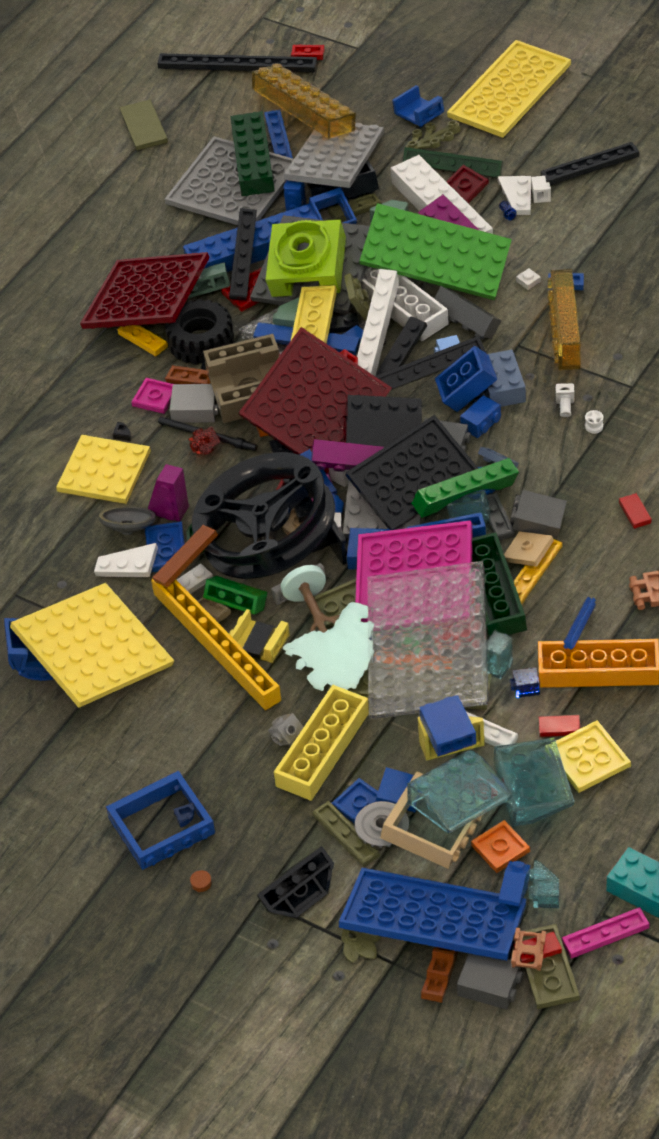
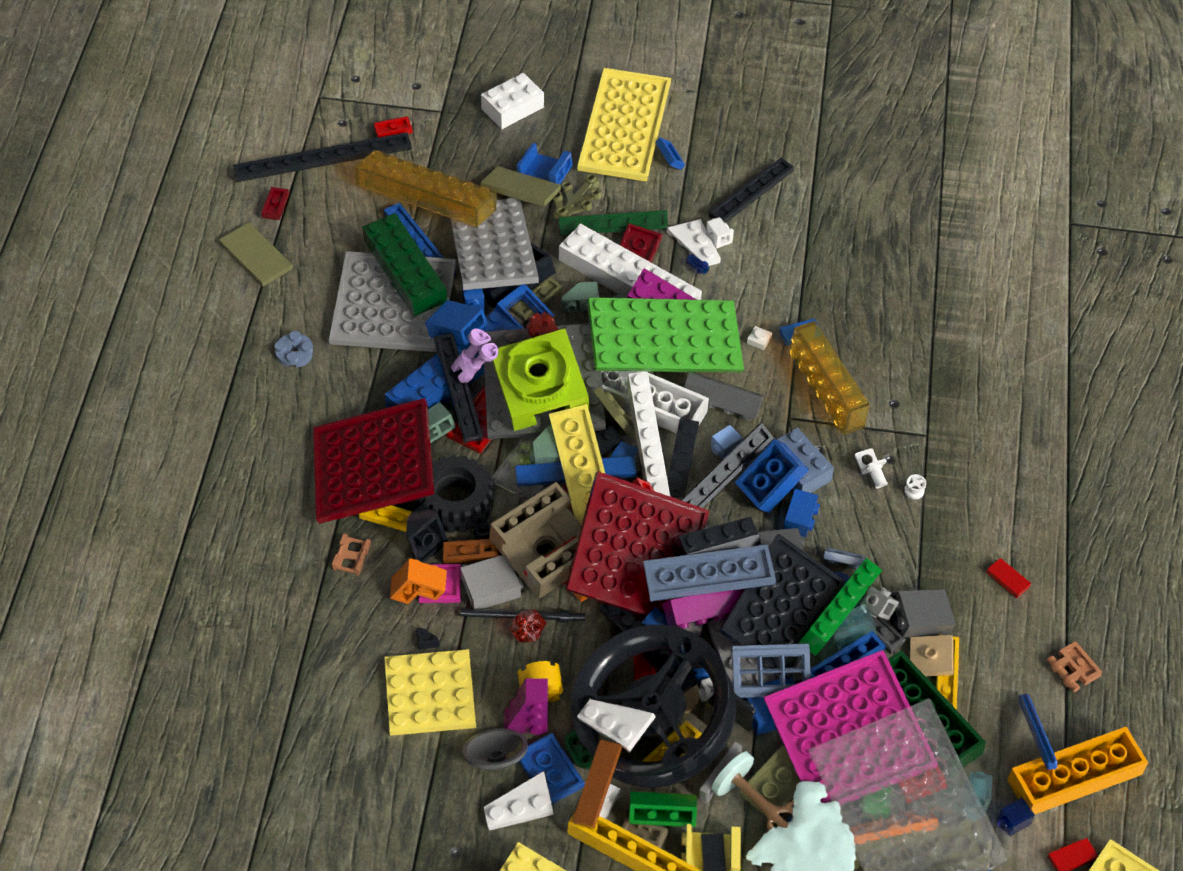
camera: 30 degrees left, 5 degrees up
none -> dark red plate [261,187,289,220]
none -> sand blue plate [275,331,313,367]
none -> nougat piece [332,534,371,576]
none -> orange brick [390,558,447,604]
none -> black slope [406,505,448,563]
none -> blue brick [425,300,487,346]
none -> lavender piece [451,329,498,383]
none -> white brick [481,73,544,129]
none -> olive tile [481,166,561,207]
none -> yellow brick [517,661,563,702]
none -> clear red brick [526,312,559,338]
none -> white wing [577,699,655,752]
none -> sand blue plate [643,544,776,601]
none -> blue tile [656,138,685,170]
none -> sand blue piece [732,644,811,698]
none -> light grey brick [861,586,899,620]

